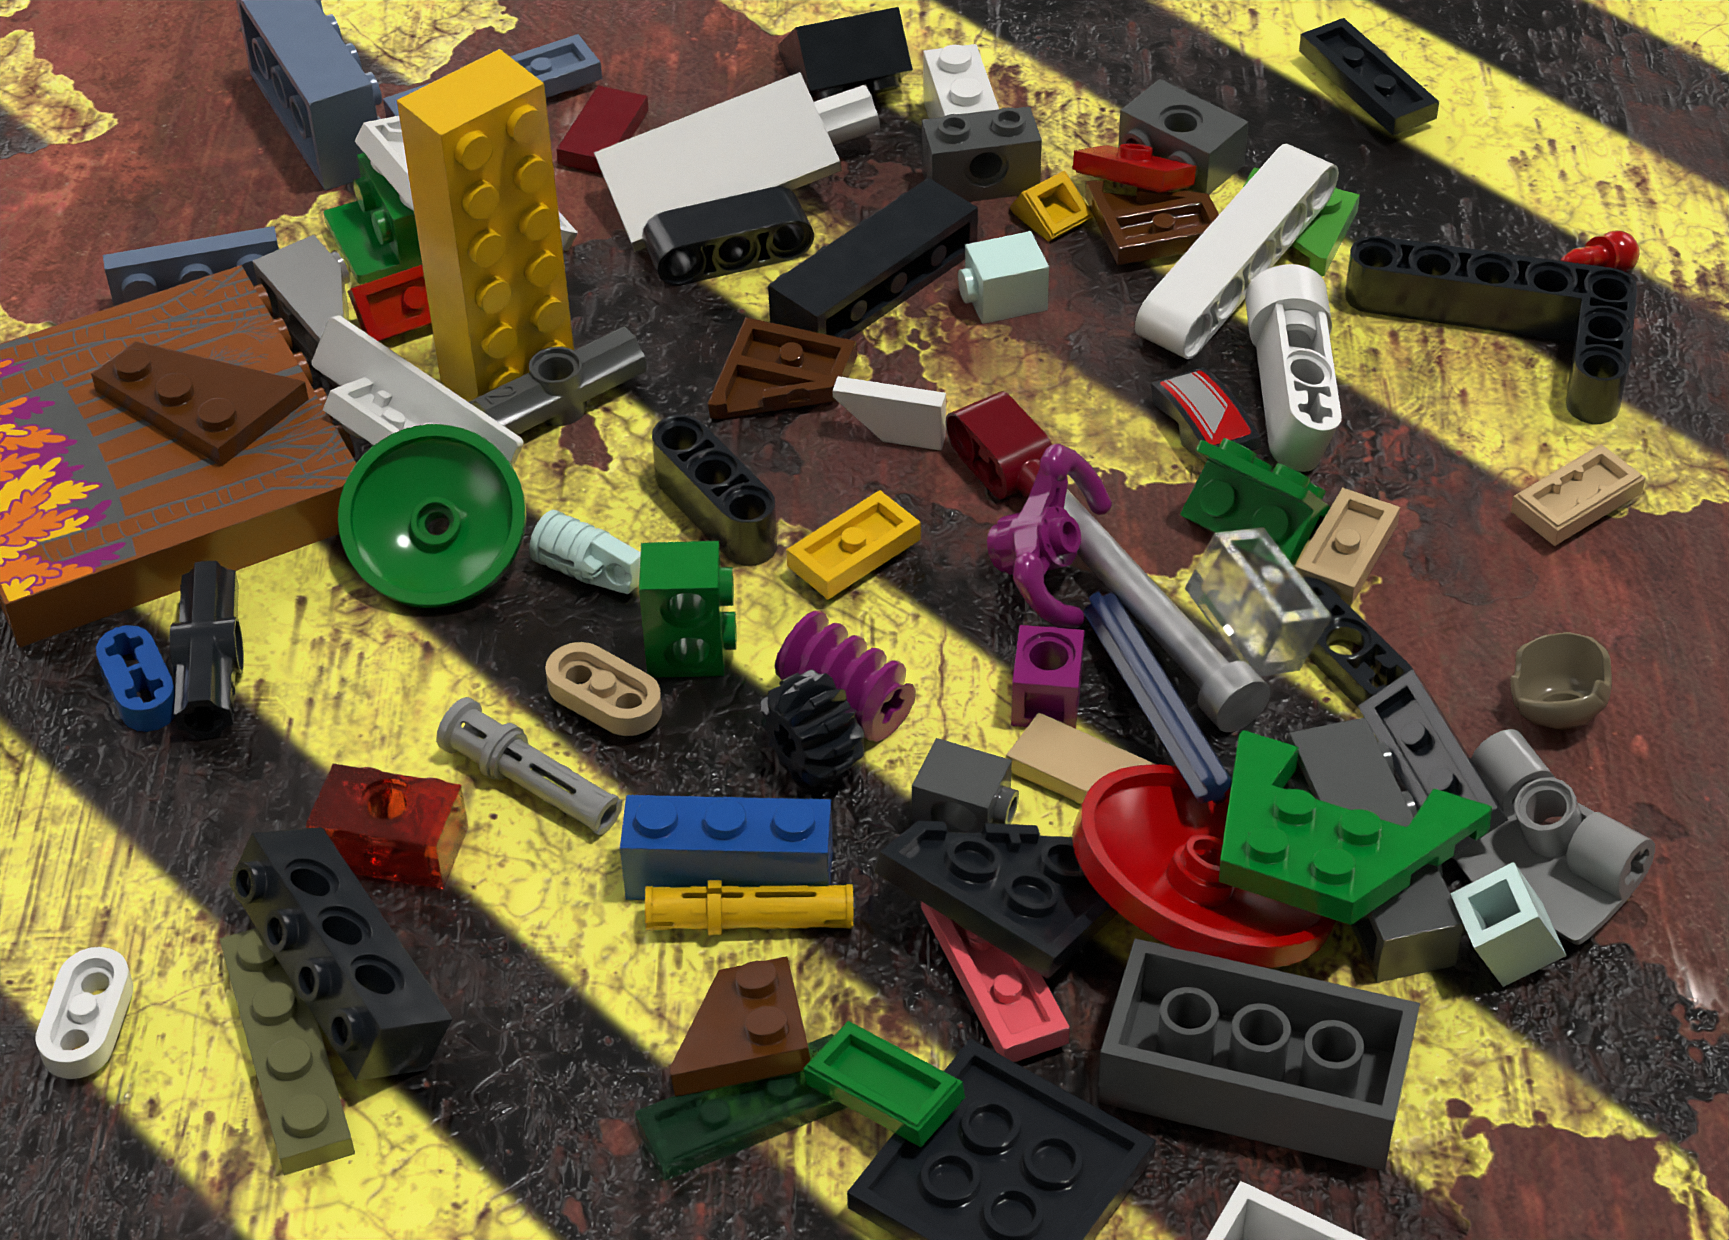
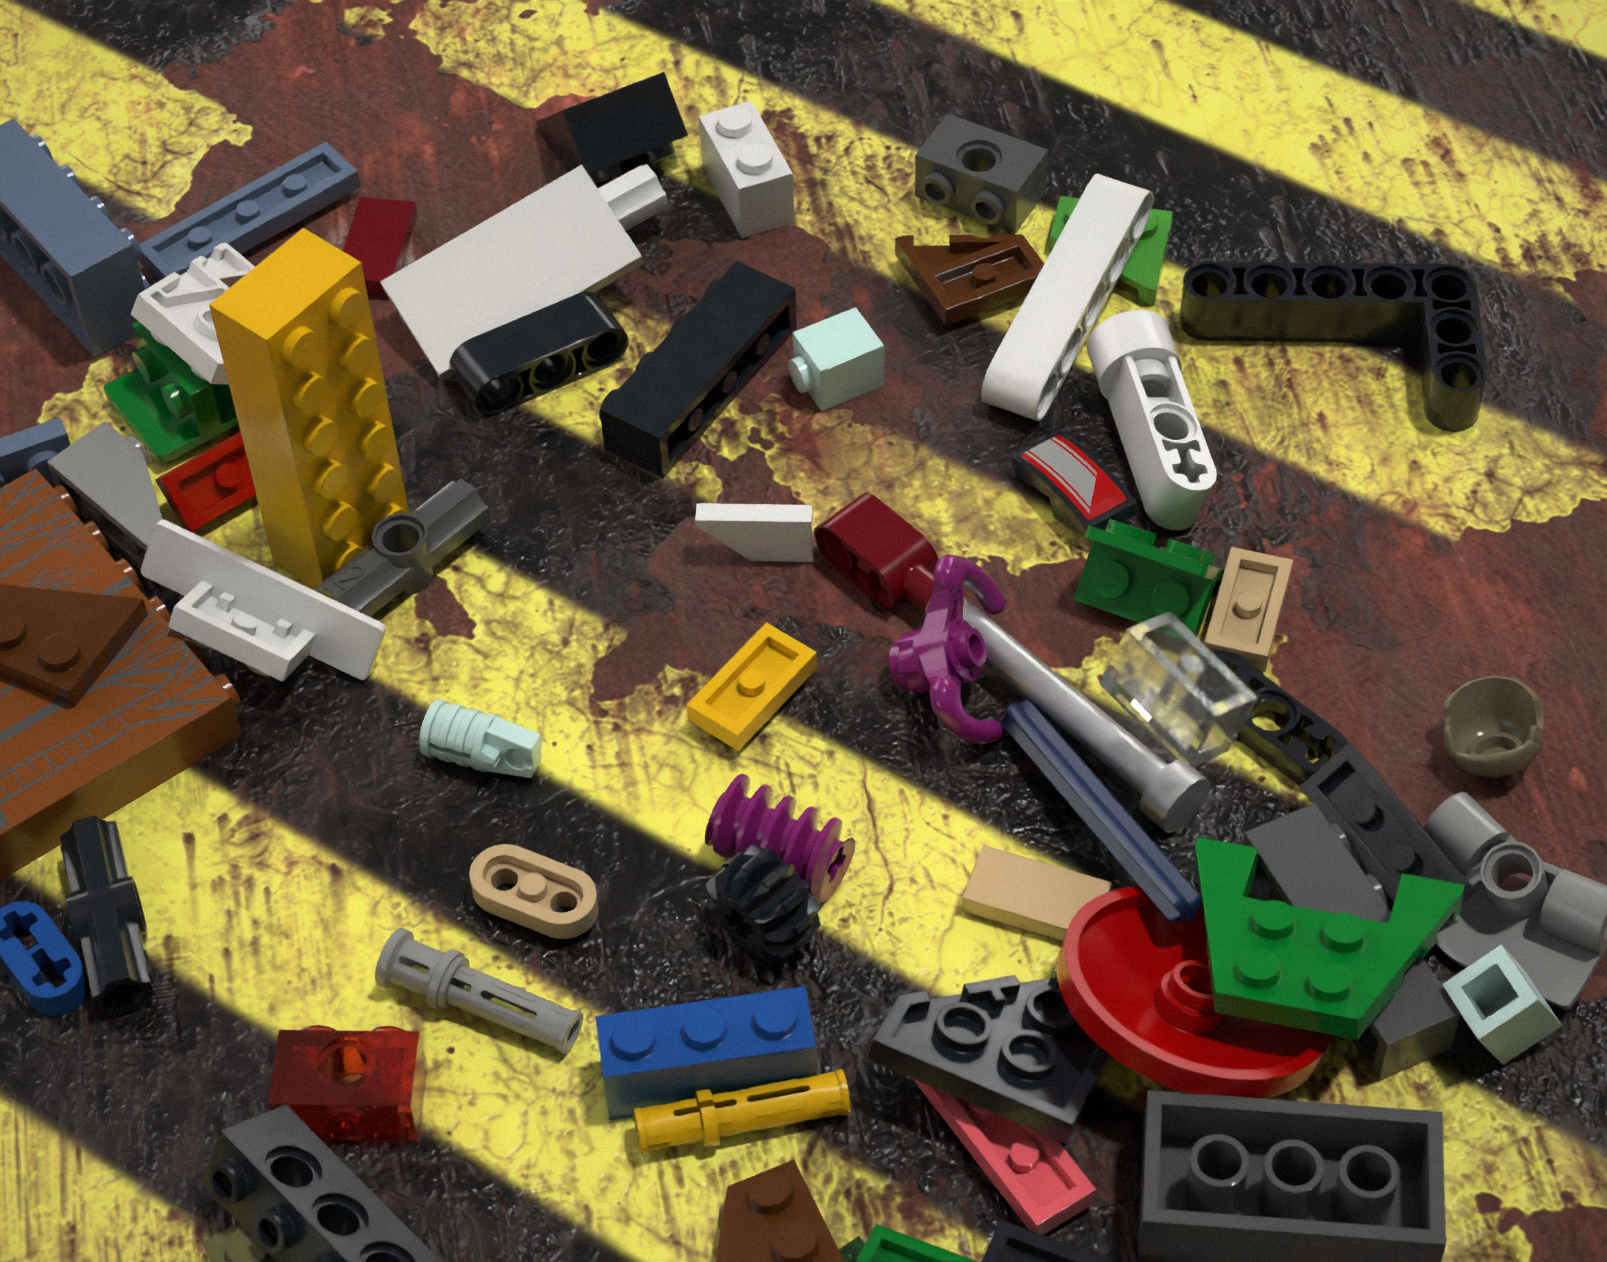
camera: 10 degrees left, 5 degrees up
green dish [338,424,526,608] -> none
green brick [639,541,737,678] -> none
black beam [652,415,777,566] -> none
reddish brown wing [707,317,858,420] -> none
dark grey brick [912,738,1019,834] -> none
dark grey brick [922,107,1042,202] -> none
yellow slope [1010,170,1094,242] -> none
magenta brick [1011,625,1084,729] -> none
red plate [1072,144,1196,193] -> none
black plate [1299,18,1439,136] -> none
tan plate [1511,444,1646,546] -> none
red bar [1561,230,1640,272] -> none

